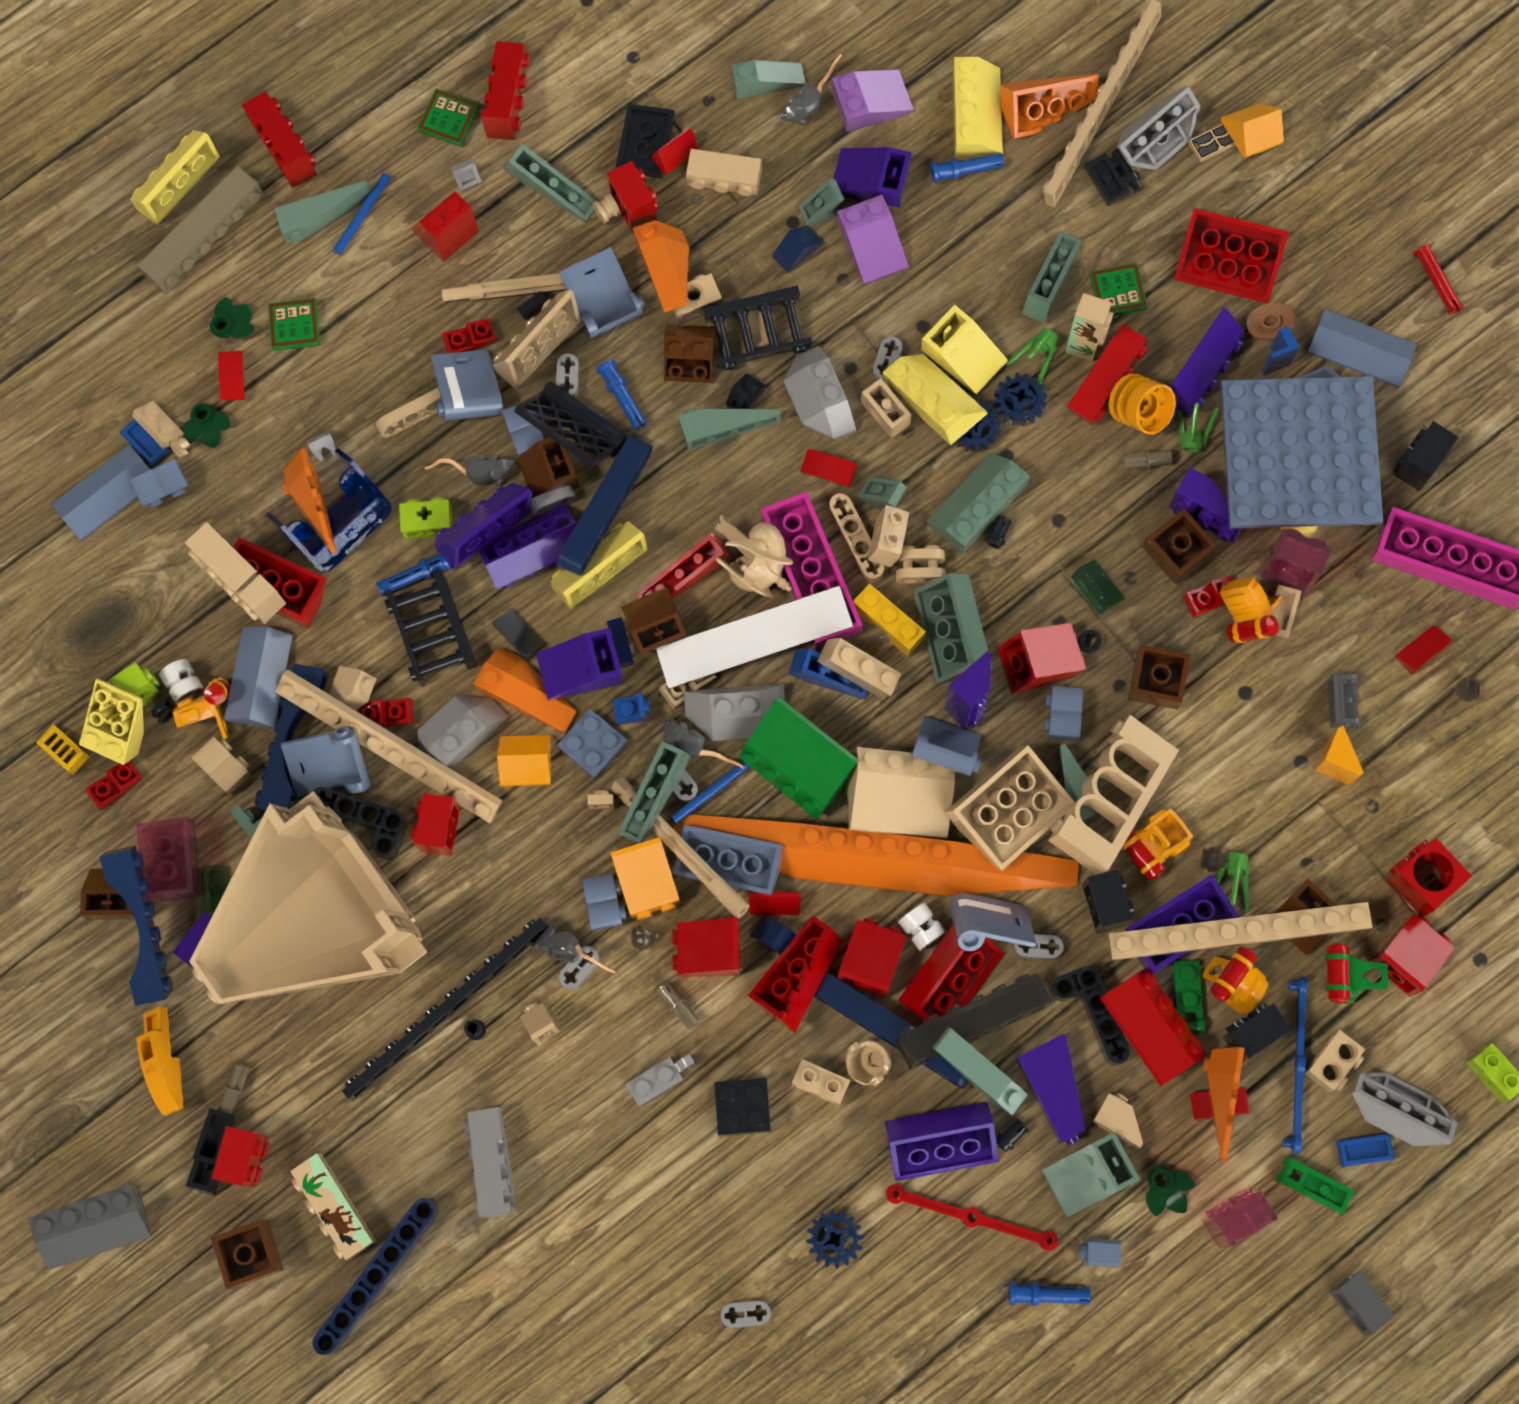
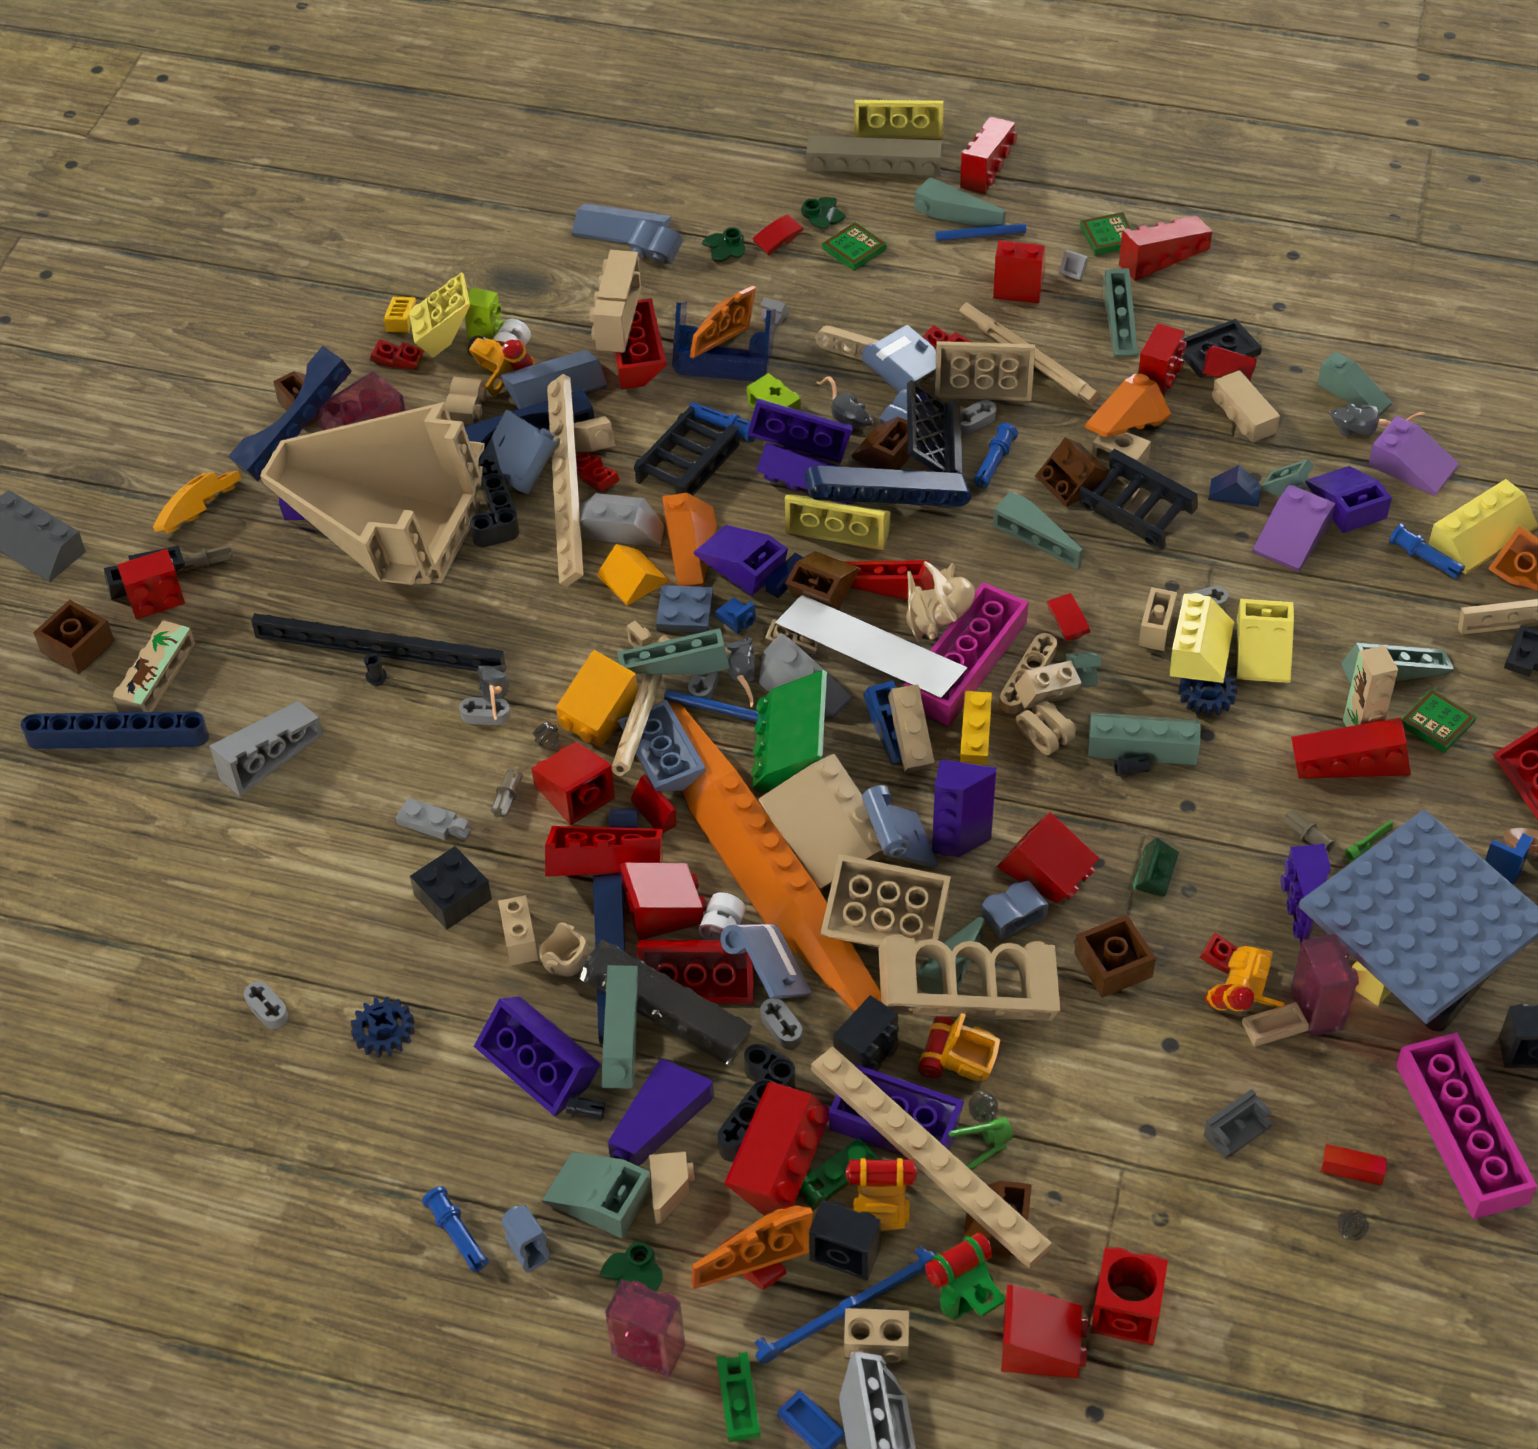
camera: 50 degrees right, 25 degrees down
blue tile [120,419,171,468] -> none
tan plate [132,401,190,458] -> none
red brick [411,793,461,857] -> none
black slope [492,610,545,662] -> none
tan slope [520,1002,561,1045] -> none
light grey beam [530,486,576,515] -> none
sand blue door [559,247,645,338] -> none
sand blue brick [582,873,627,931] -> none
tan wheel [592,193,621,224] -> none
black bracket [726,373,766,409] -> none
light grey wedge [783,346,857,440] -> none
red piece [886,1184,1058,1251] -> none
sand green slope [913,573,993,684] -> none
dark blue gear [993,373,1047,427] -> none
bright green plant [1006,328,1058,386] -> none
black bush [1078,630,1102,653] -> none
light orange wheel [1109,374,1176,434] -> none
reddish brown brick [1143,509,1217,584] -> none
dark purple slope [1170,307,1244,417] -> none
light orange slope [1315,726,1364,785] -> none

